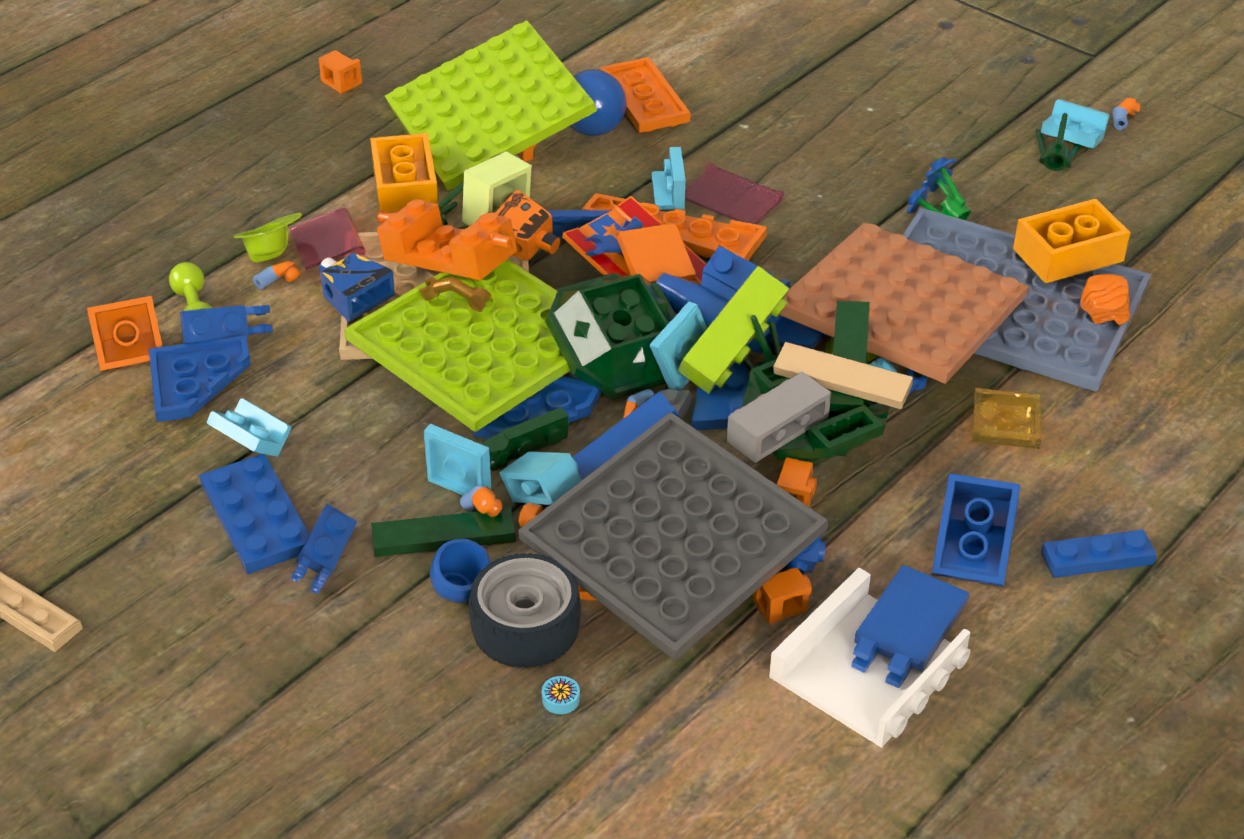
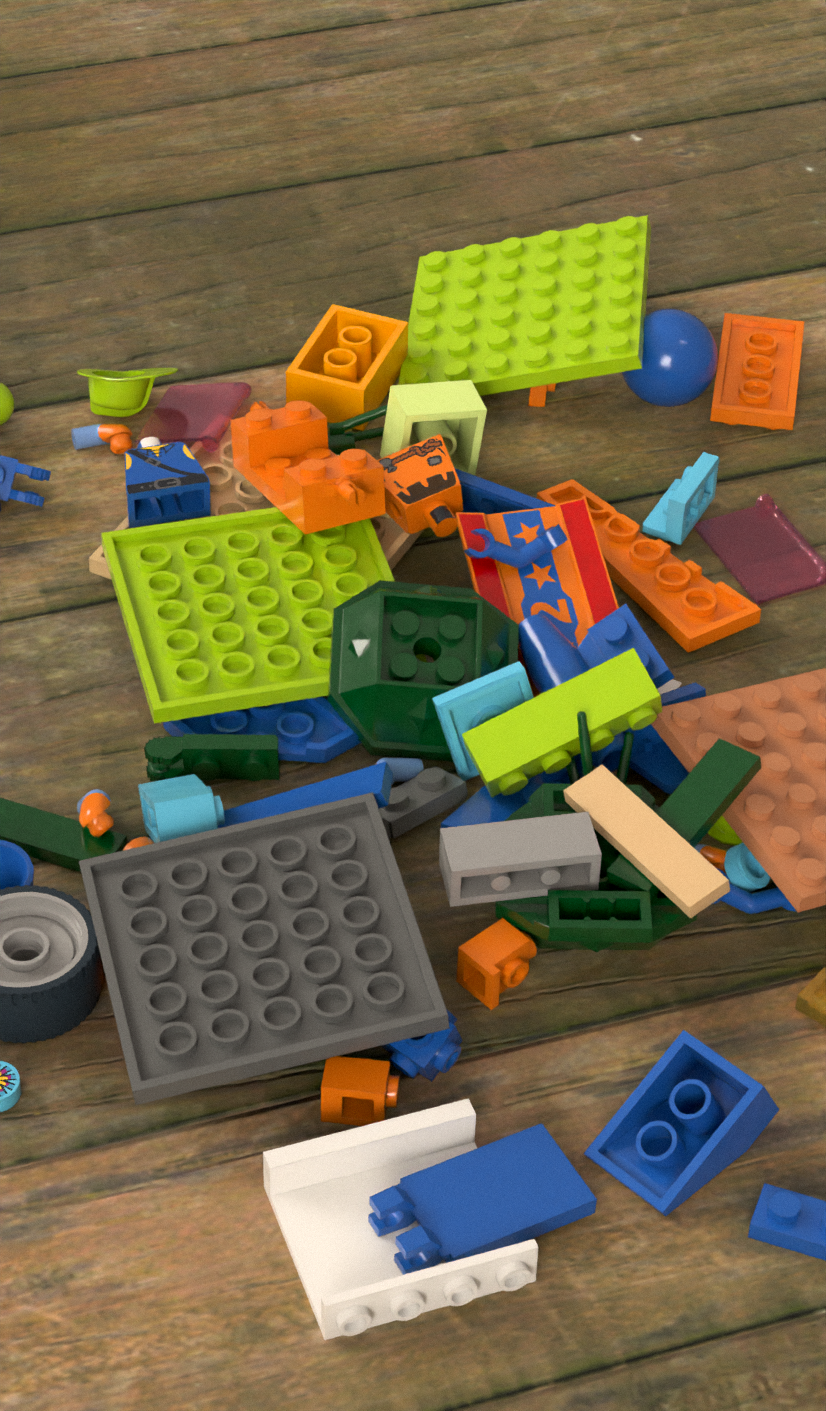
camera: 30 degrees right, 0 degrees up
orange brick [319,50,362,94] -> none
pearl gold arm [419,277,491,312] -> none
medium azure tile [424,424,491,496] -> none
orange tile [616,223,696,283] -> none

